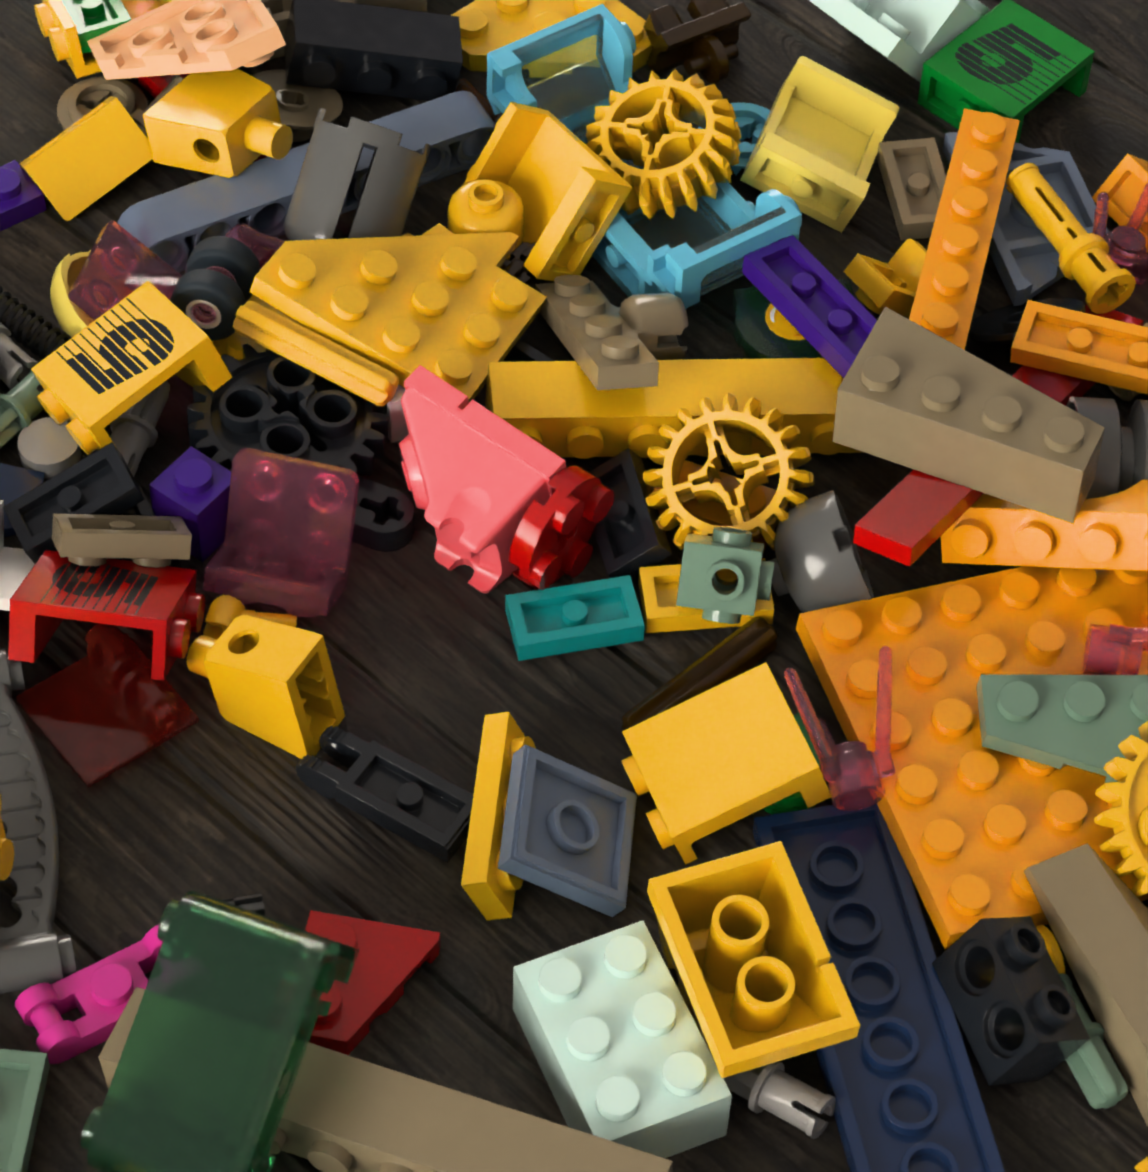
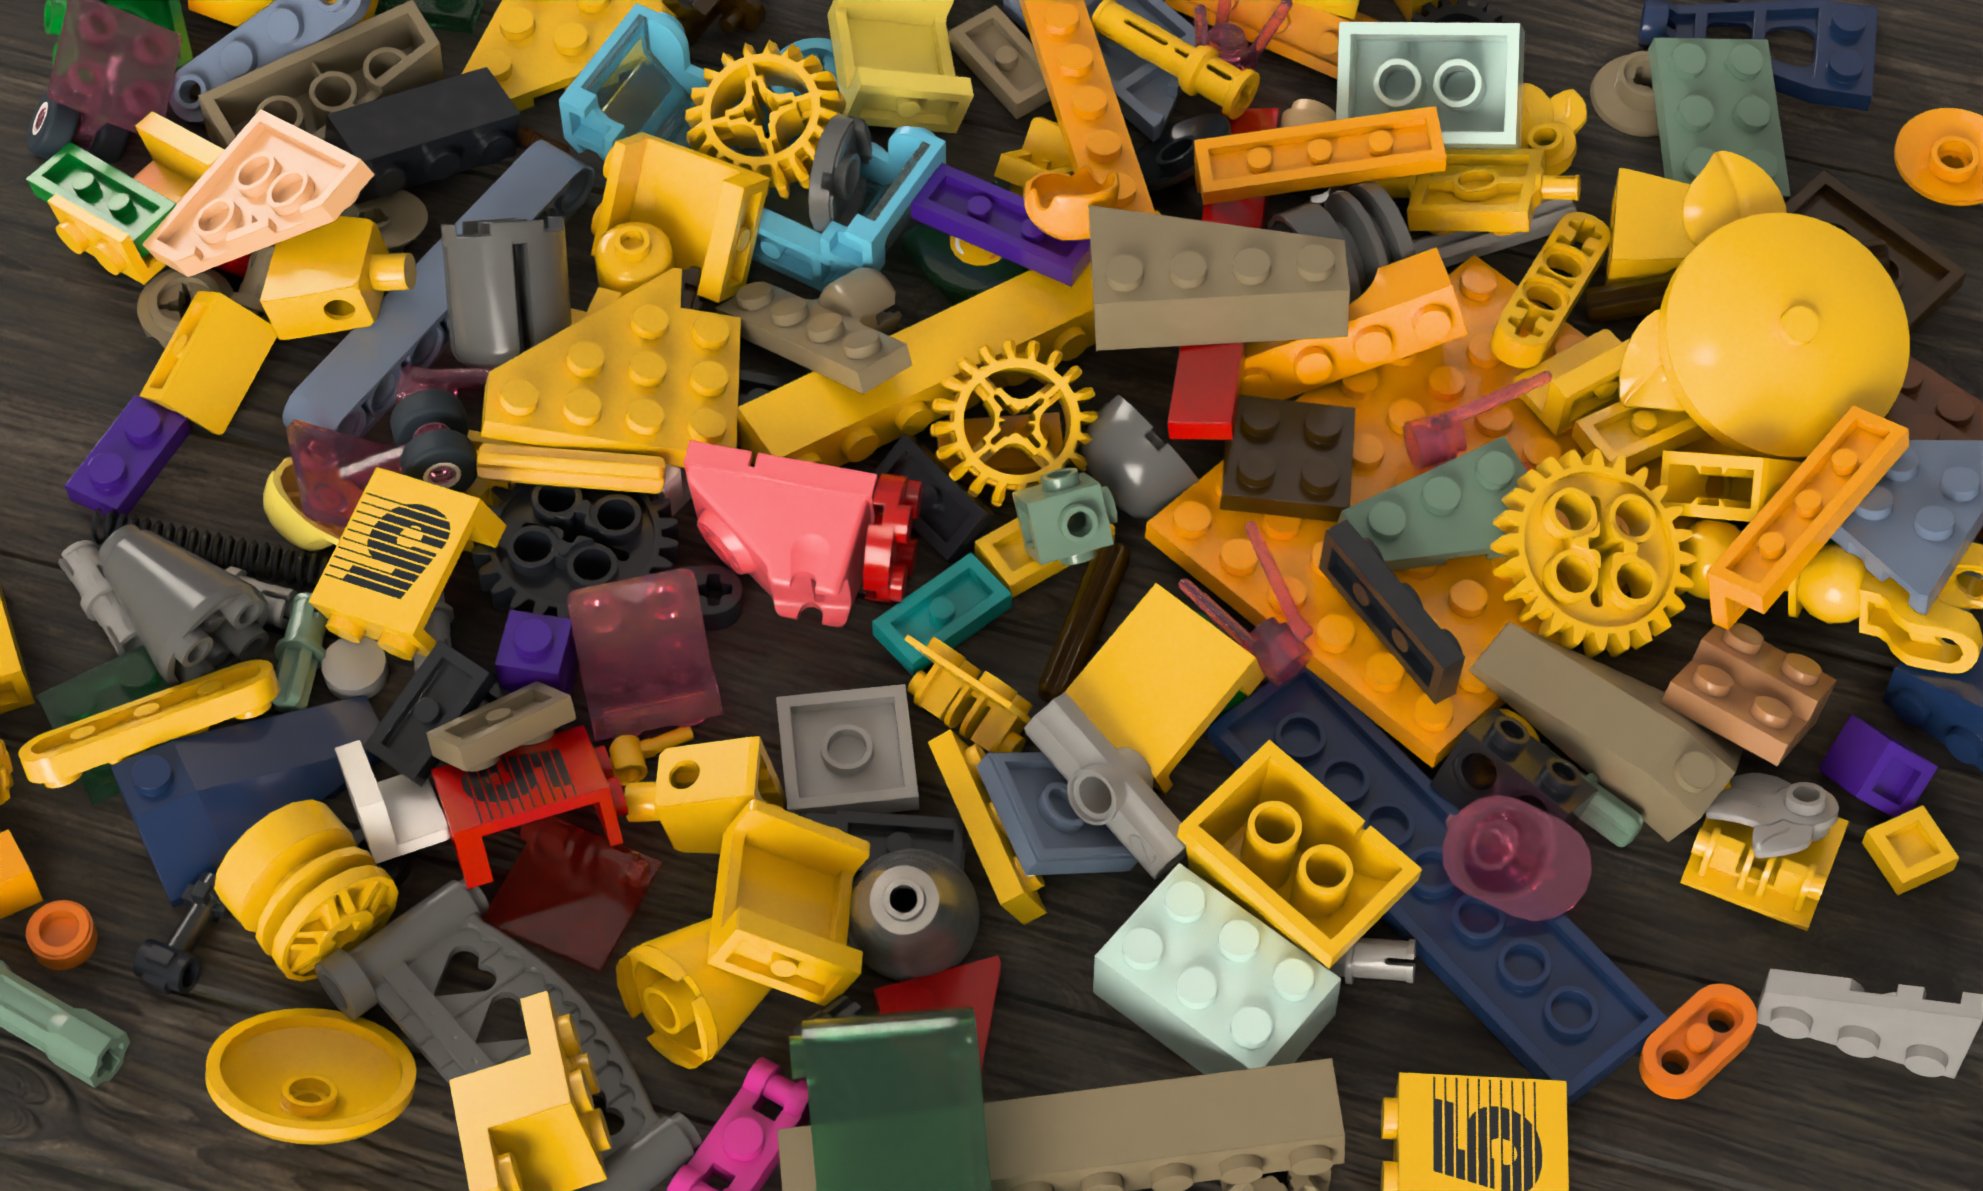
camera: 25 degrees left, 5 degrees up
none -> yellow cone [616,917,772,1069]
none -> yellow panel [706,799,870,1006]
none -> light grey plate [776,684,919,814]
none -> dark grey tile [808,113,872,233]
none -> dark grey cone [848,848,980,982]
none -> yellow hinge [904,635,1033,753]
none -> light orange hair [1023,165,1120,241]
none -> light grey piece [1024,692,1187,880]
none -> dark brown plate [1220,395,1355,522]
none -> black plate [1319,519,1465,705]
none -> clear pink piece [1442,795,1592,921]

